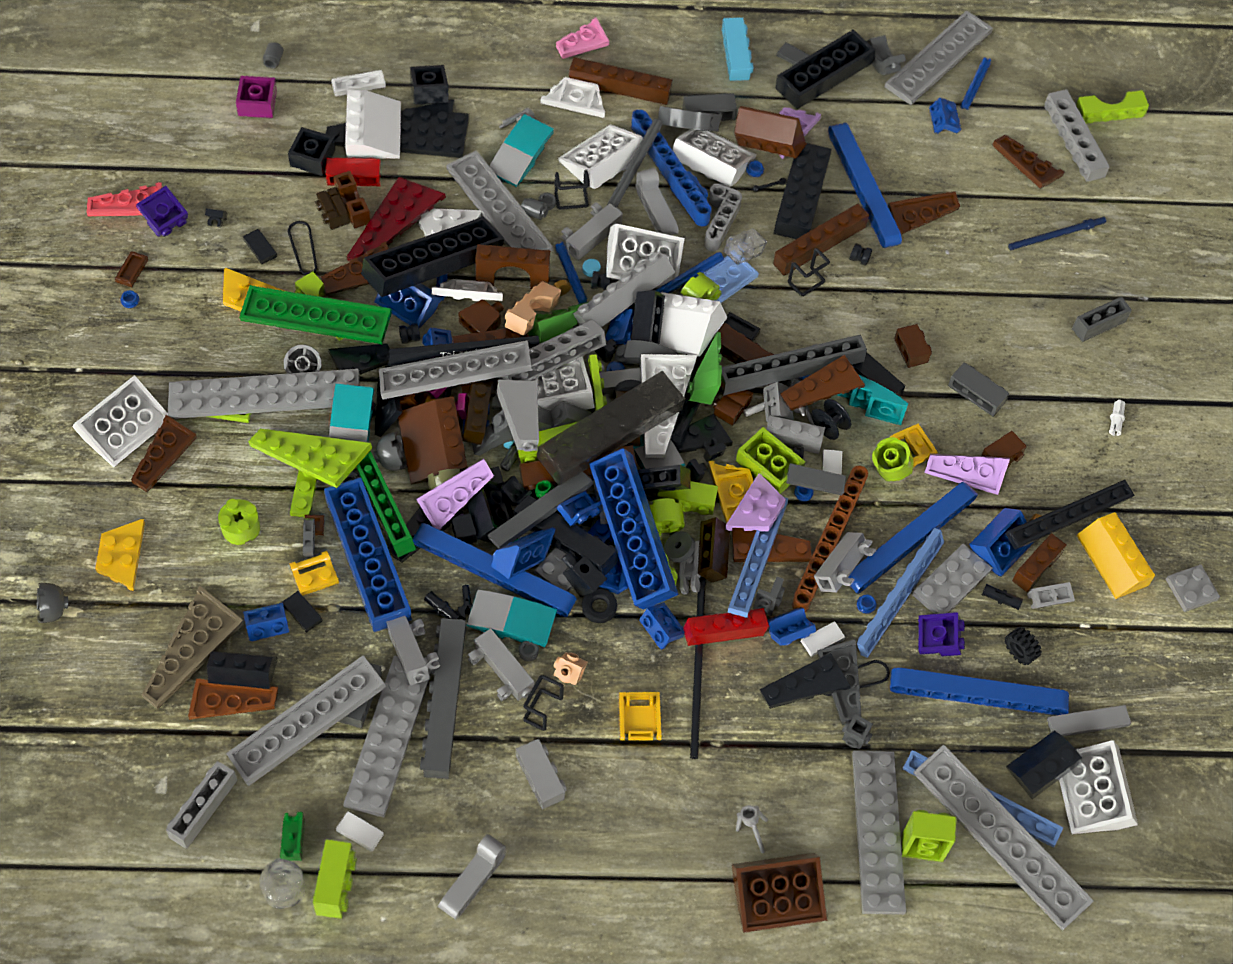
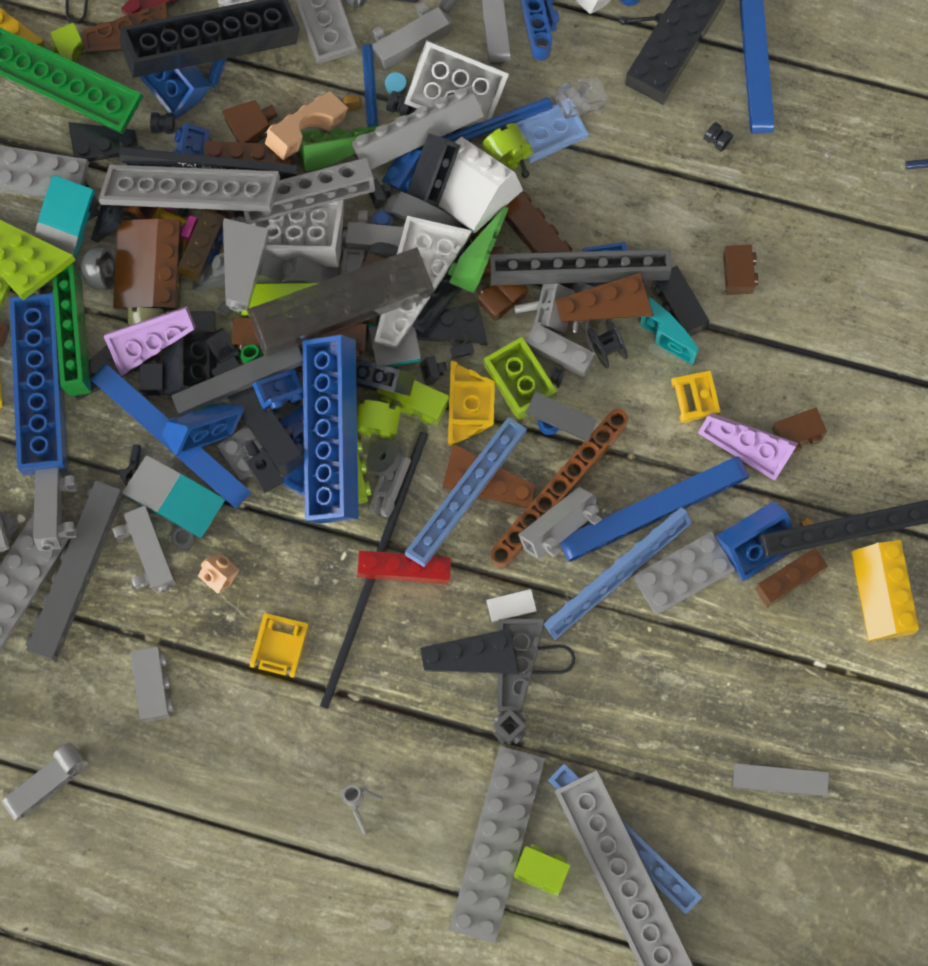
camera: 25 degrees right, 15 degrees up
light grey cylinder [284,344,322,374] -> none
black pin [424,591,462,620] -> none
white wing [432,279,503,301] -> none
reddish brown arch [475,244,550,289] -> none
black piece [523,675,564,731] -> none
black tyre [582,588,618,623] -> none
lime plate [588,354,609,432] -> none
blue bracket [639,602,685,650] -> none
dark brown brick [698,517,730,583] -> none
light grey beam [704,183,742,252] -> none
black tile [724,312,761,342] -> none
lavender wing [726,473,786,531] -> none
reddish brown slope [732,853,827,933] -> none
dark grey bracket [753,577,785,616] -> none
blue bracket [768,607,816,646] -> none
reddish brown brick [773,203,869,276] -> none
black piece [788,248,830,296] -> none
white tile [822,449,843,475] -> none
blue plate [857,594,877,614] -> none
lime brick [872,437,914,482] -> none
reddish brown wing [888,191,960,235] -> none
blue beam [890,668,1069,715] -> none
dark purple plate [919,612,965,656] -> none
dark grey brick [948,362,1009,417] -> none
black pin [982,583,1023,610] -> none
black tyre [1004,627,1042,665] -> none
black slope [1006,730,1082,799] -> none
light grey hinge [1027,582,1075,609] -> none
white slope [1059,740,1138,834] -> none

